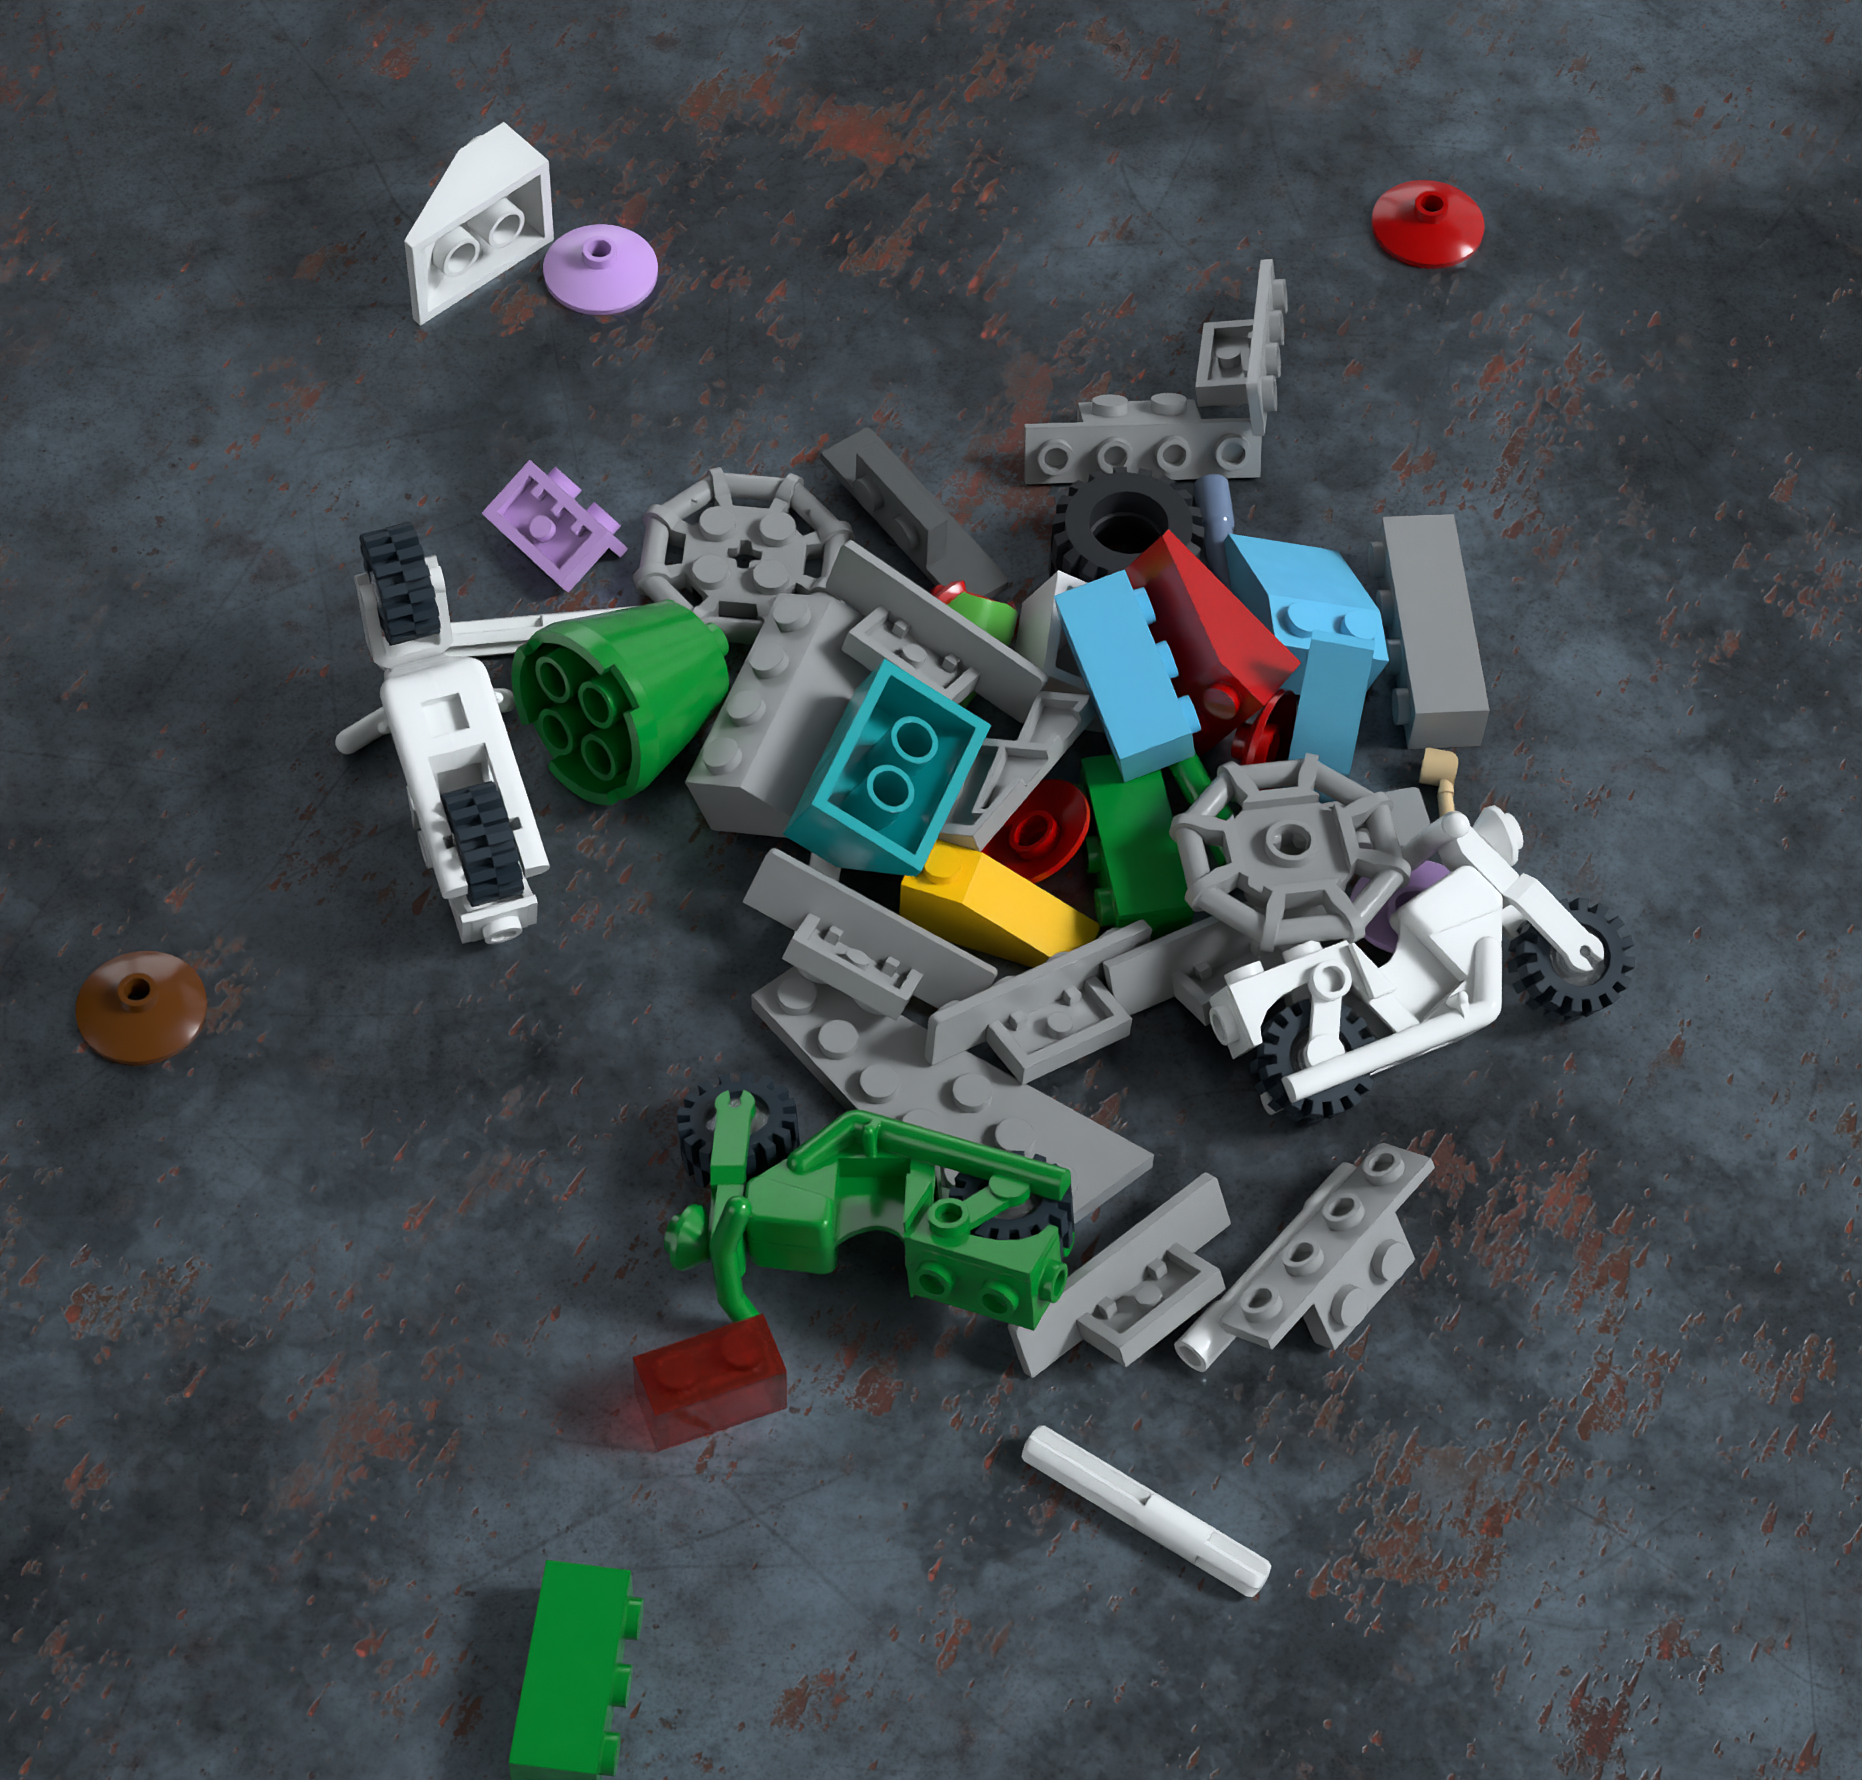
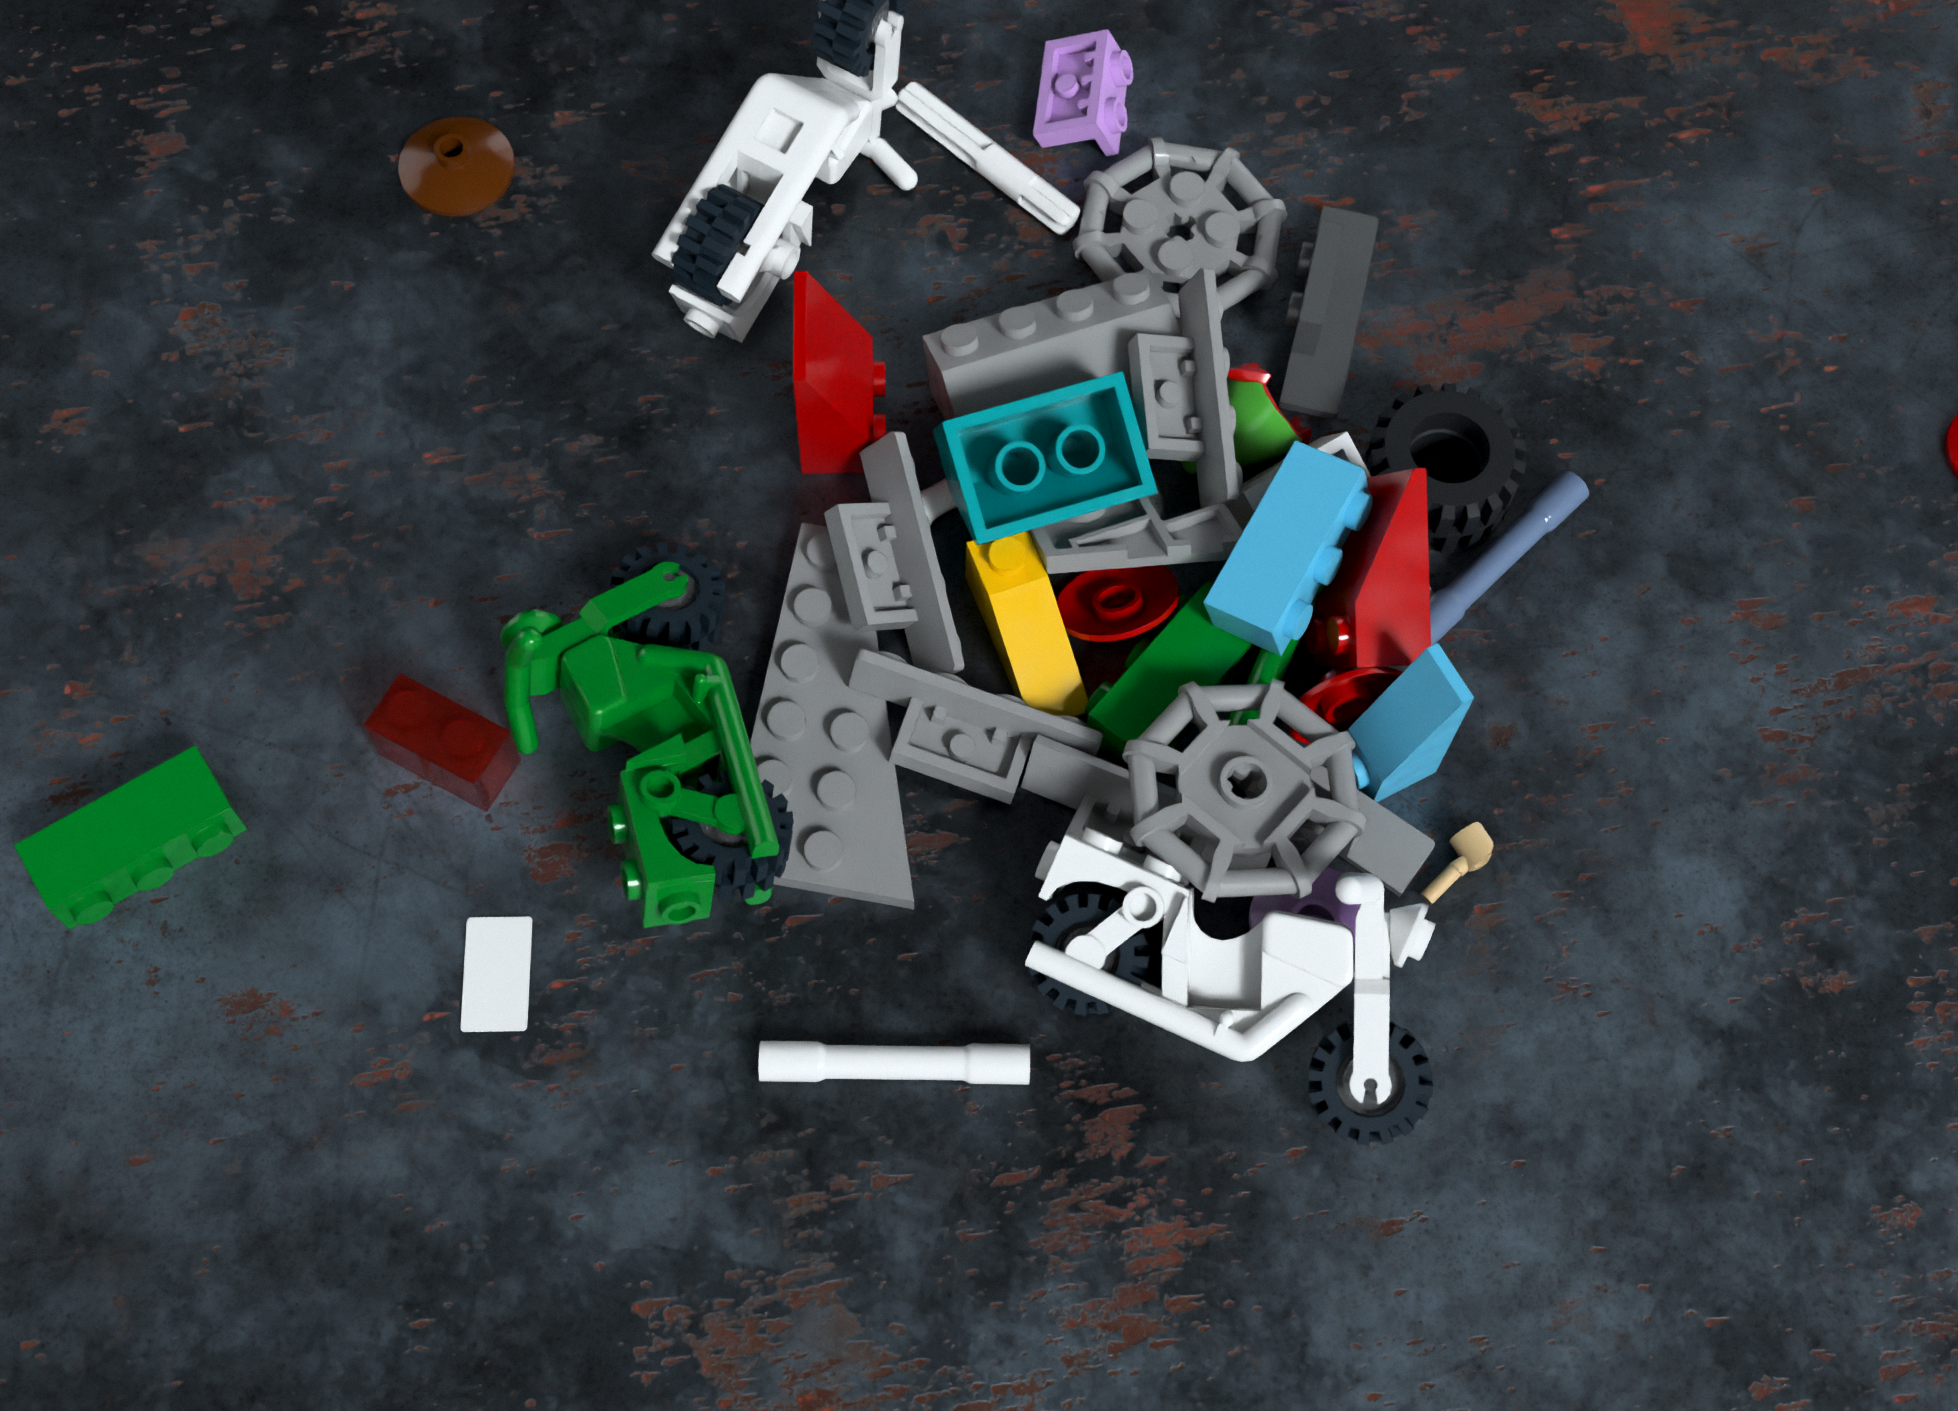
camera: 50 degrees right, 10 degrees up
green cone [512,599,729,805] -> none
light grey bracket [1008,1172,1231,1378] -> none
white axle [1022,1425,1271,1597] -> none
light grey bracket [1024,393,1262,484] -> none
light grey bracket [1195,259,1288,436] -> none
light grey bracket [1220,1143,1435,1350] -> none
medium azure slope [1224,533,1389,695] -> none
light grey brick [1368,514,1490,749] -> none
none -> white sticker [460,916,533,1032]
none -> red slope [793,271,886,474]

